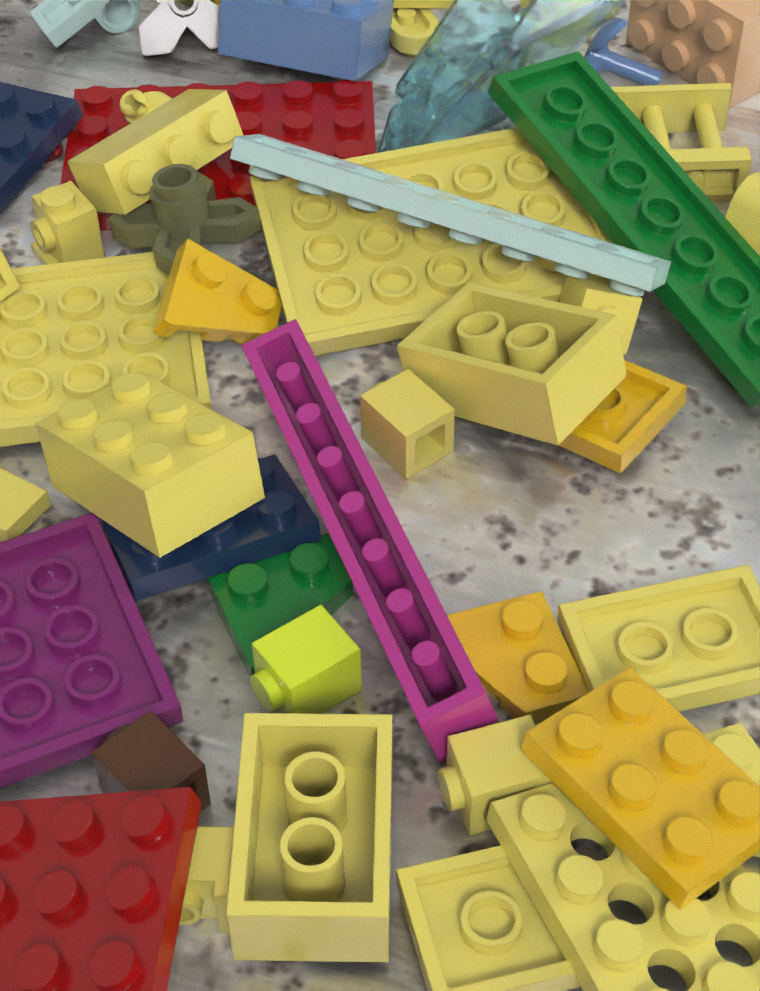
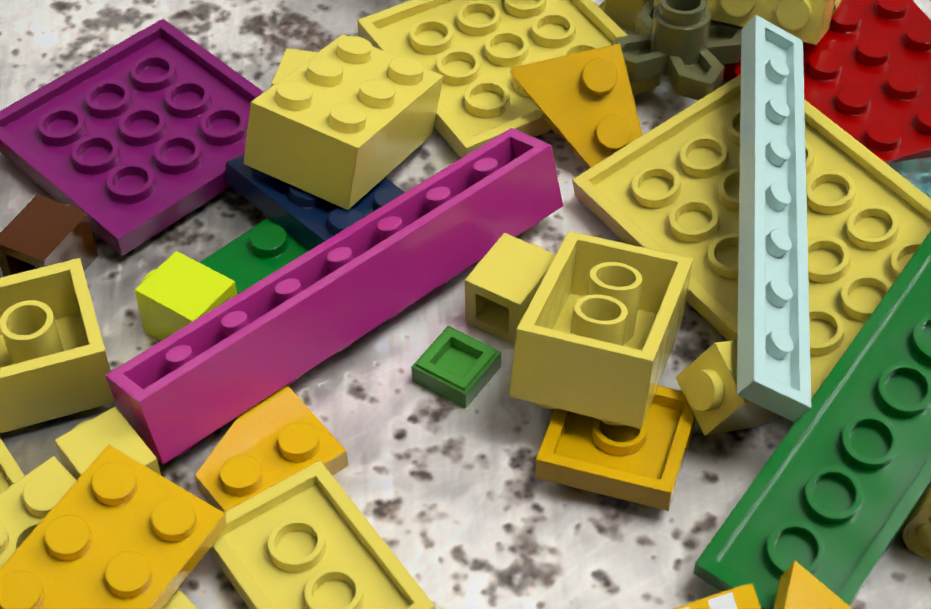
camera: 70 degrees right, 0 degrees up
none -> bright green tile [411,326,501,409]

